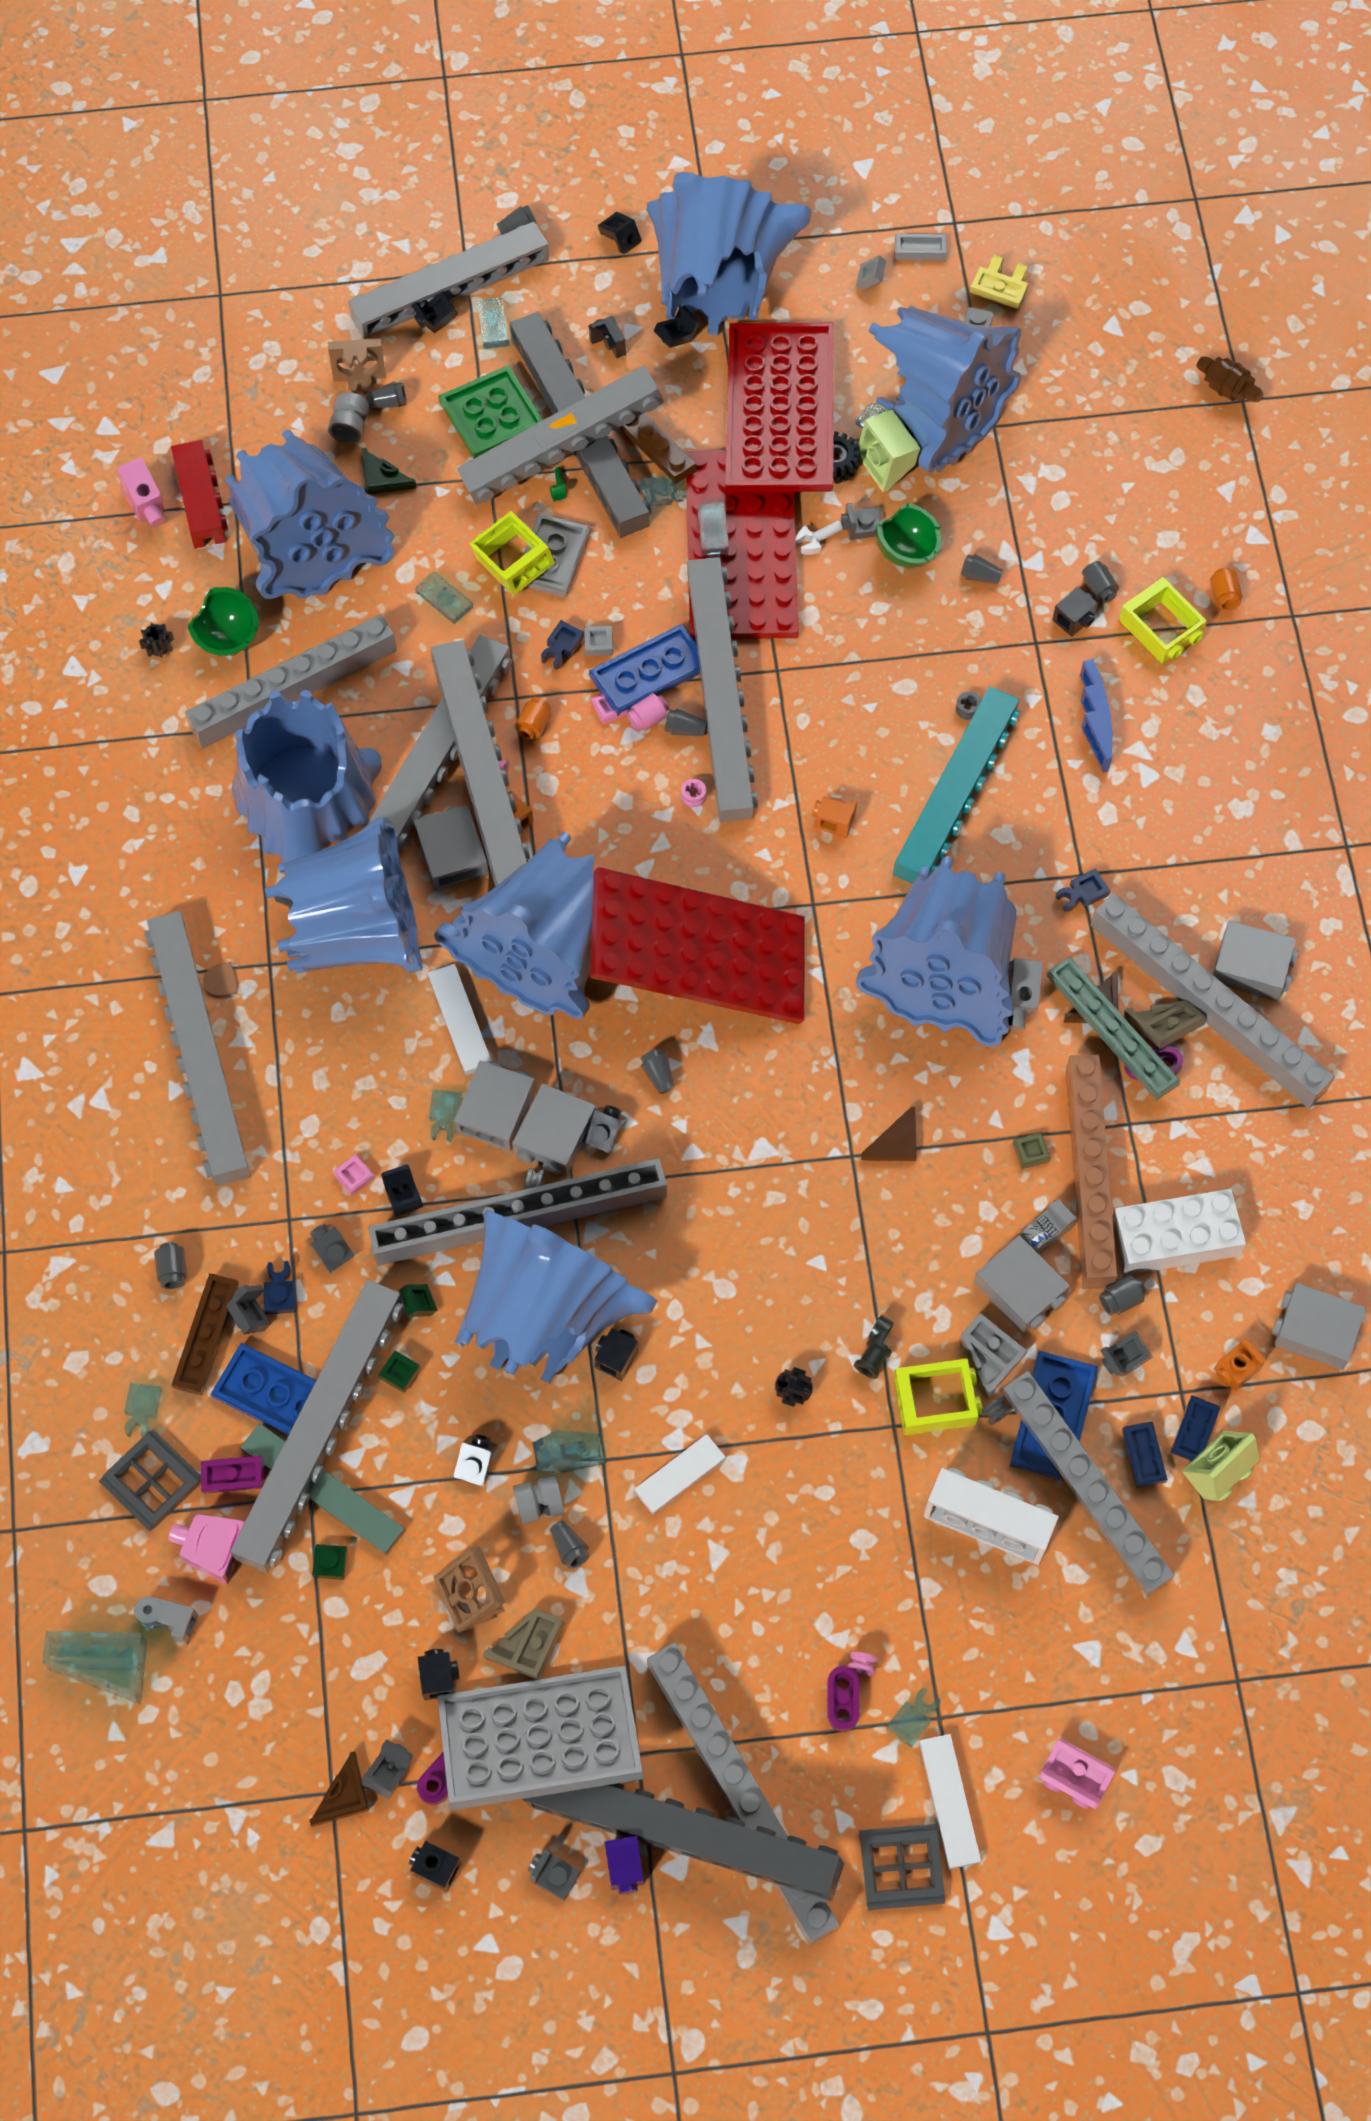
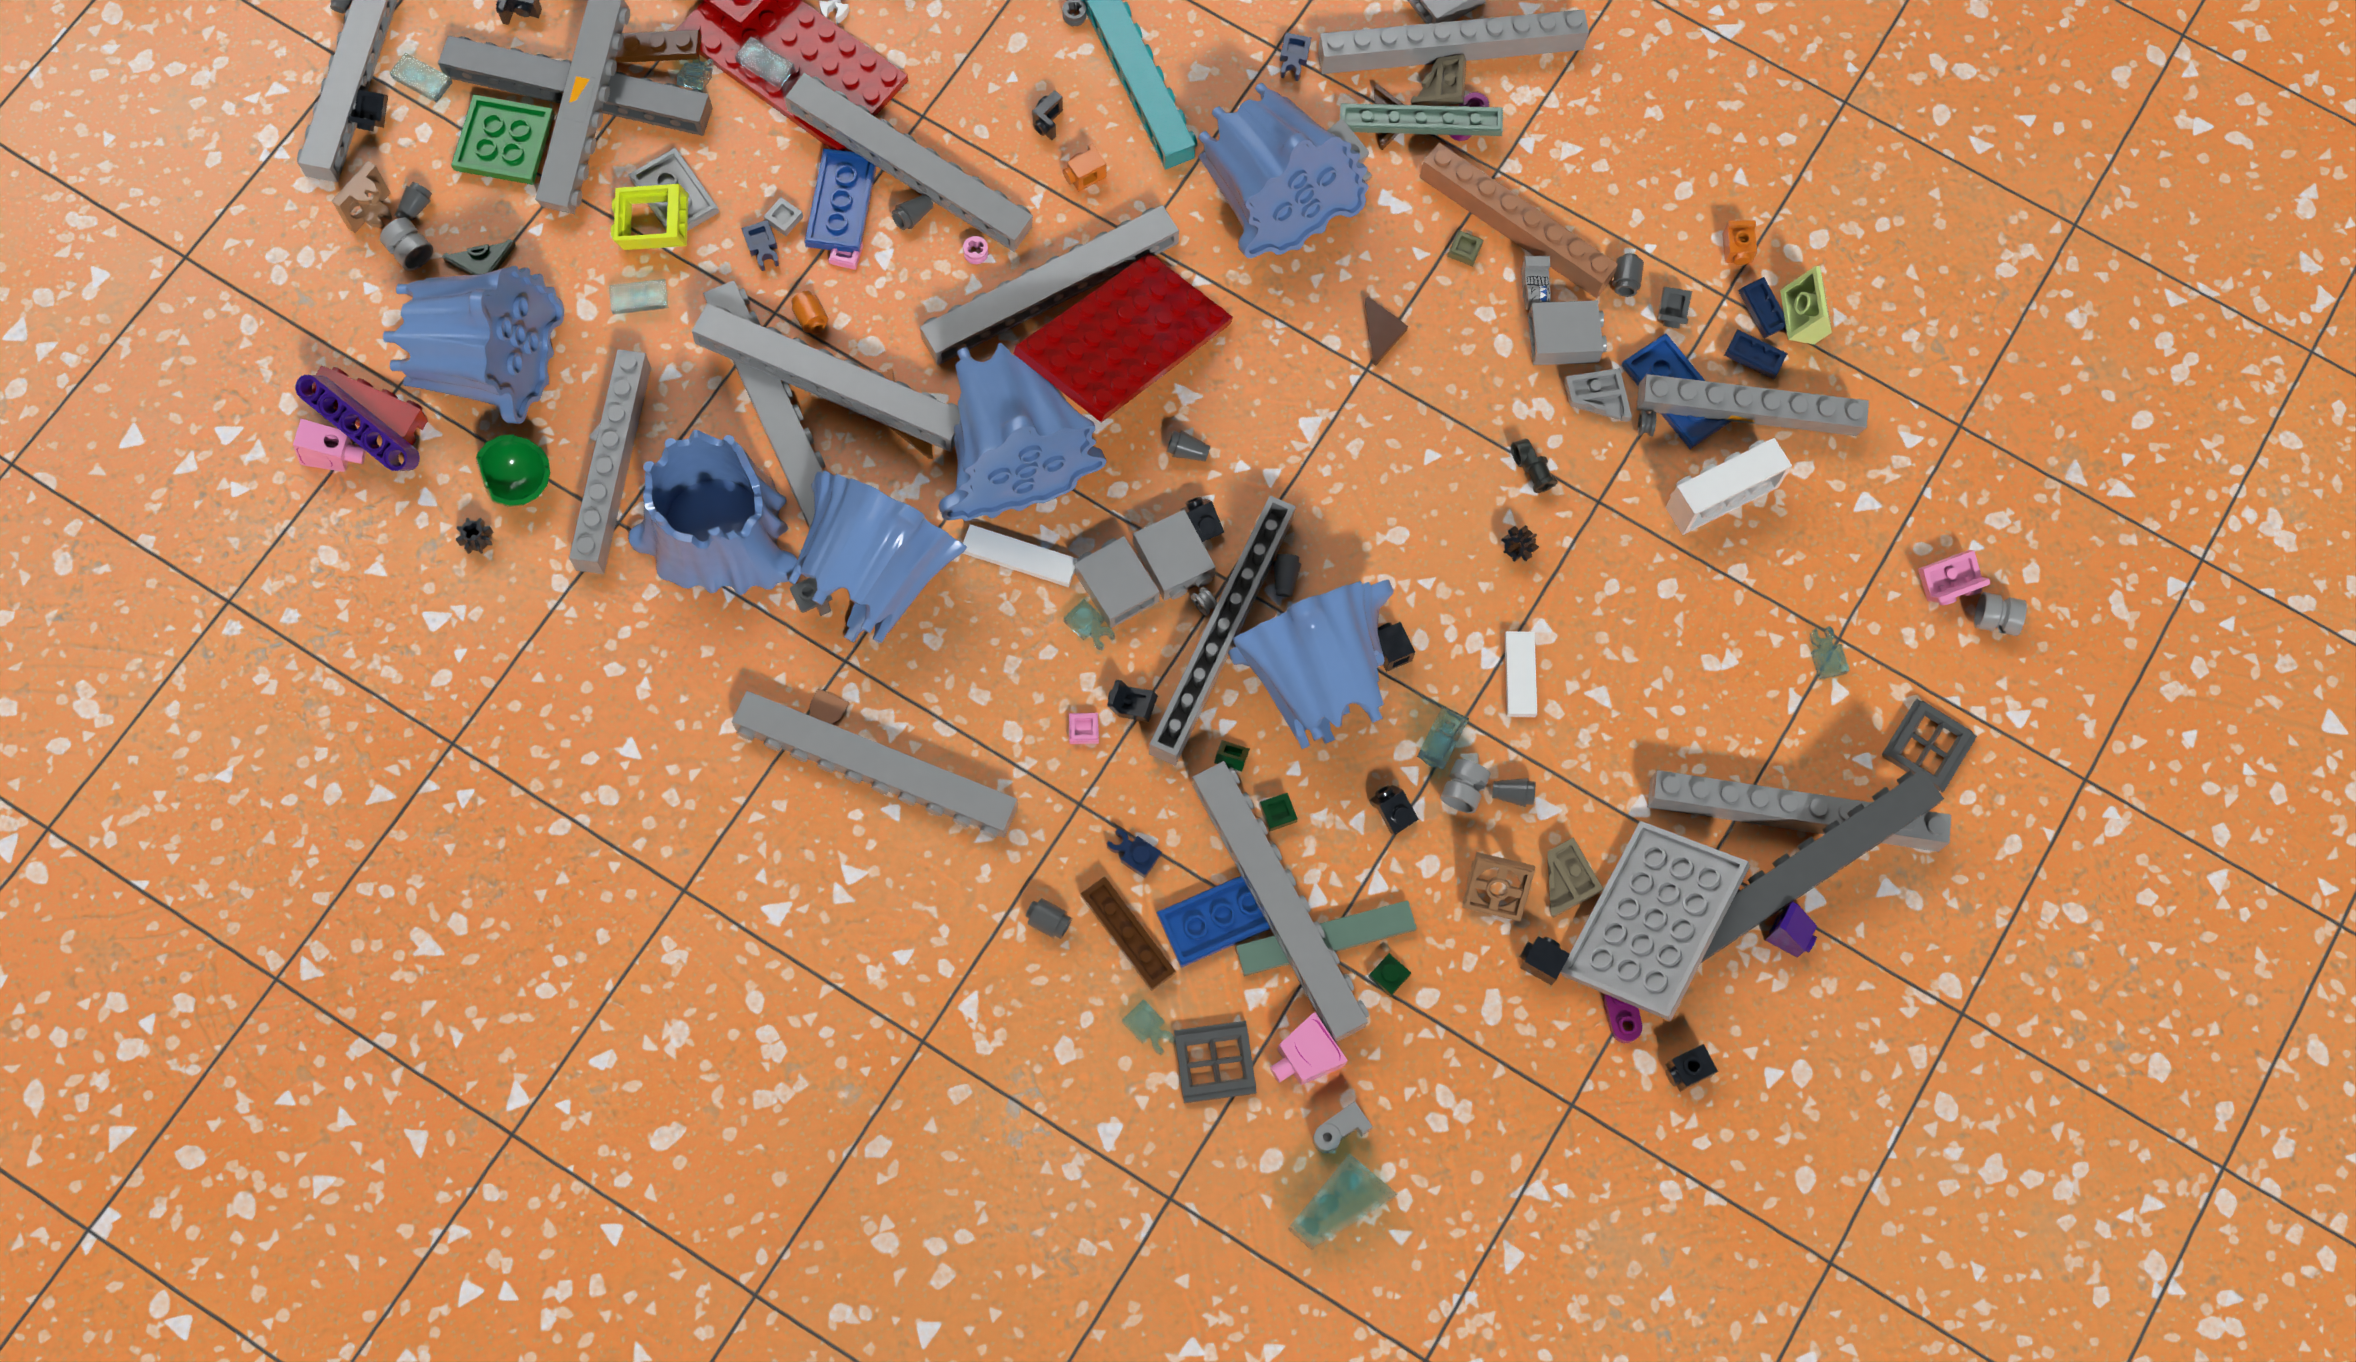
camera: 55 degrees left, 5 degrees up
magenta plate [201,1456,265,1494] -> none
dark grey bracket [226,1285,270,1334] -> none
dark grey bracket [306,1224,355,1273] -> none
reddish brown tile [309,1751,370,1827] -> none
dark grey bracket [361,1740,413,1799] -> none
light grey brick [414,805,489,891] -> none
dark grey bracket [528,1849,580,1901] -> none
green hand [549,467,567,502] -> none
bright pink brick [626,693,669,732] -> none
magenta plate [827,1666,859,1732] -> none
bright pink bush [848,1652,878,1676] -> none
neon yellow window [893,1358,982,1435] -> none
white tile [919,1734,981,1870] -> none
white brick [1112,1189,1246,1276] -> none
light grey brick [1272,1282,1366,1371] -> none
none -> dark purple beam [295,375,420,471]
none -> light grey brick [920,205,1179,365]
none -> bracket [1032,90,1063,140]
none -> dark grey cone [1273,554,1302,597]
none -> light grey wheel [1974,592,2027,636]

